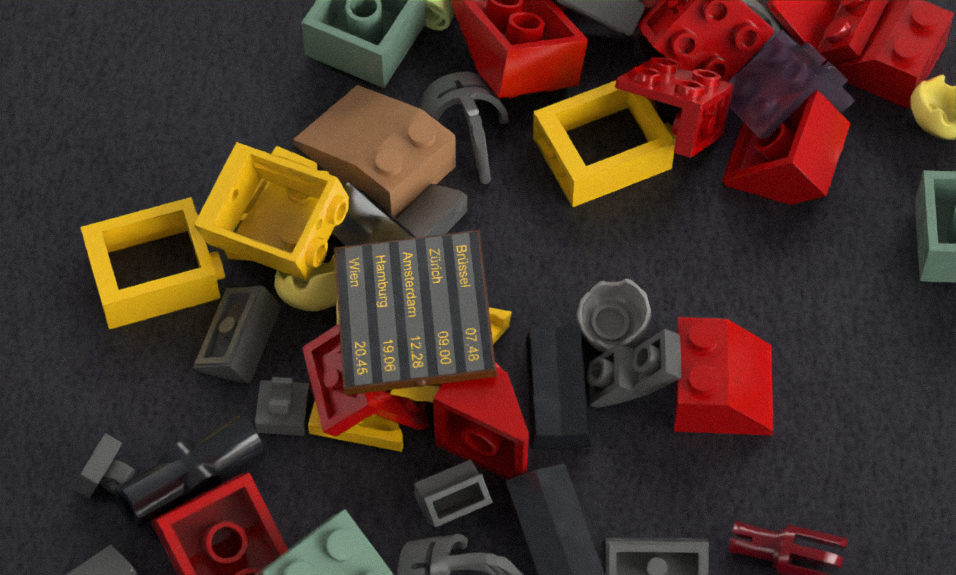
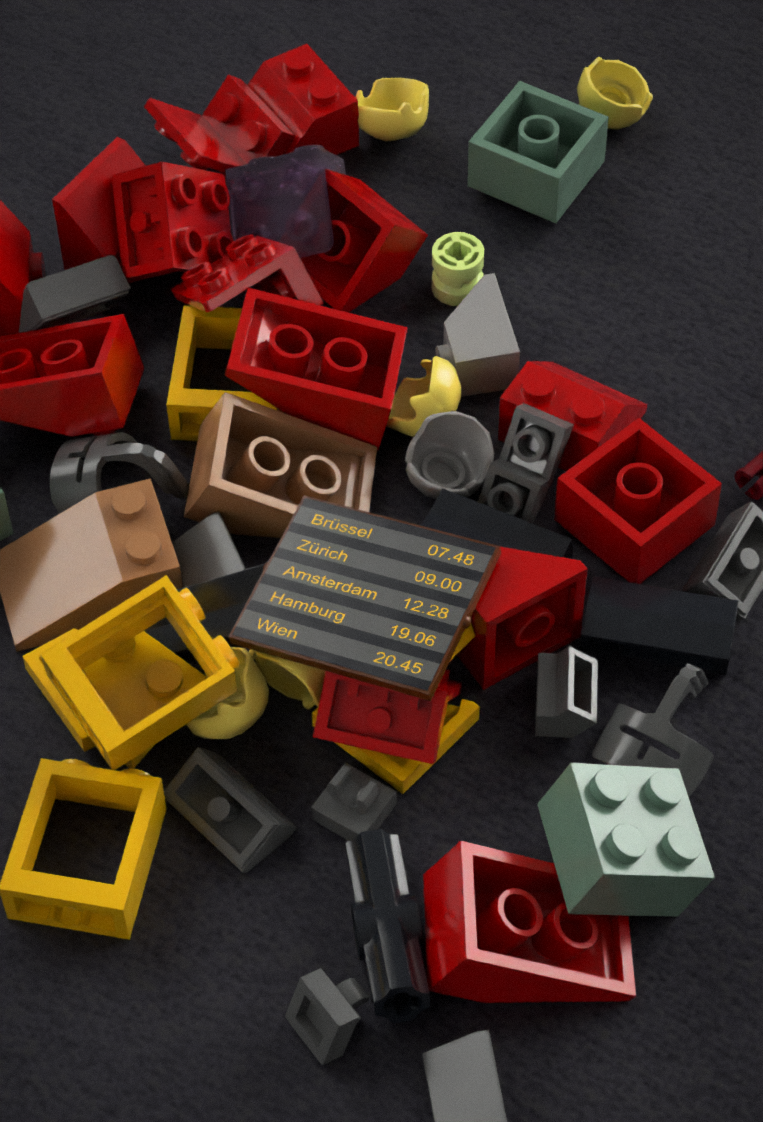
camera: 60 degrees left, 5 degrees down
none -> medium nougat slope [184,392,377,538]
none -> red slope [225,287,408,450]
none -> light yellow hair [386,356,461,437]
none -> yellowish green wheel [432,232,484,306]
none -> light grey slope [435,273,520,397]
none -> red brick [554,418,722,584]

